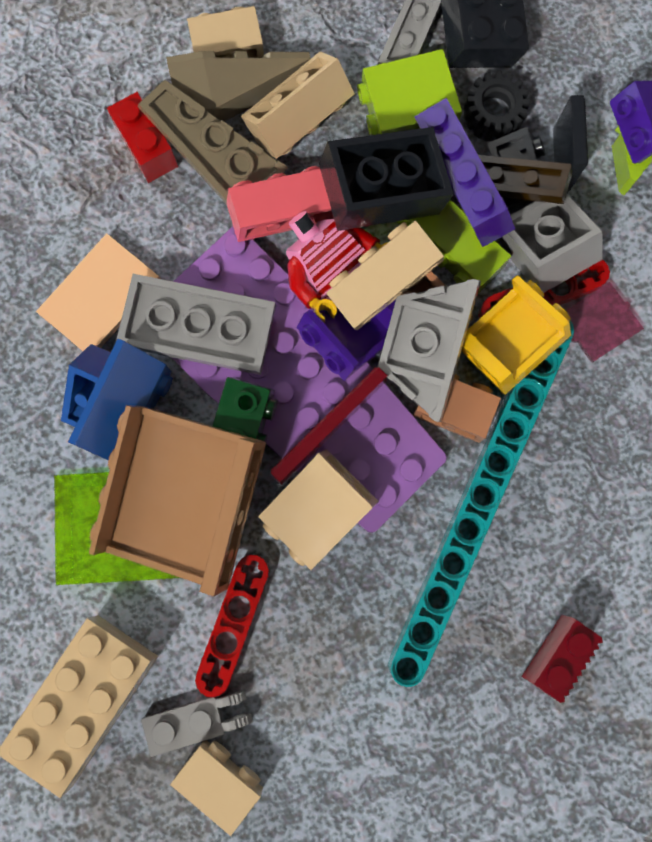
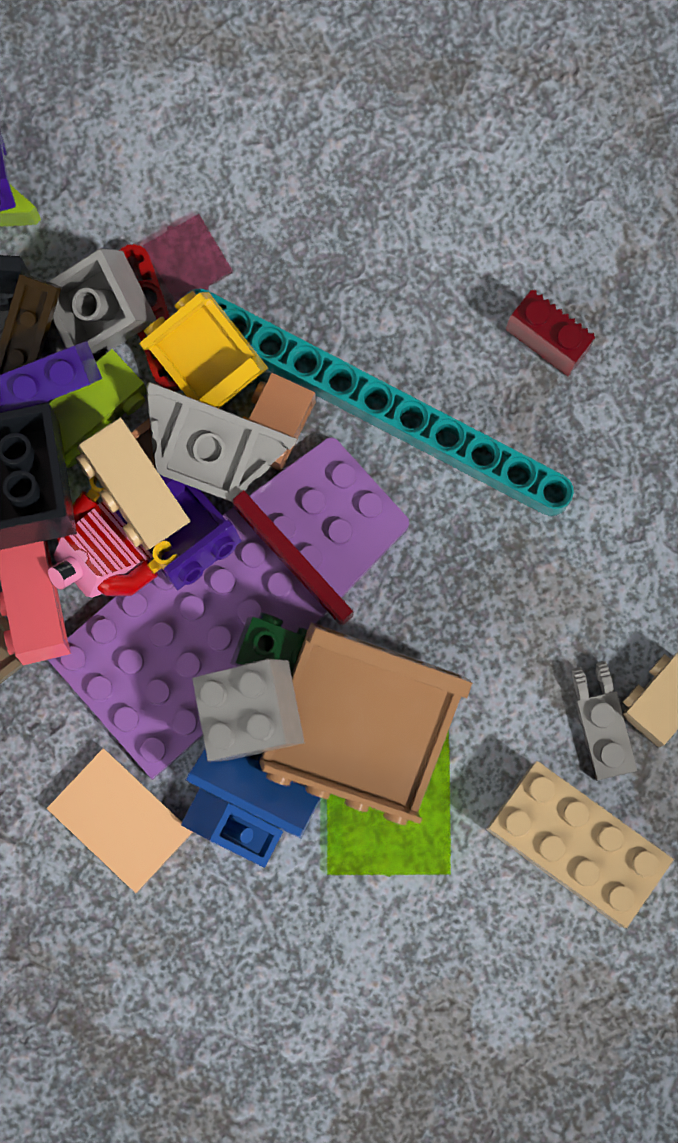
camera: 85 degrees left, 0 degrees up
light grey plate [116,274,276,375] -> none
red beam [195,555,270,698] -> none
tan panel [258,449,379,570] -> none
none -> light grey brick [192,659,305,762]

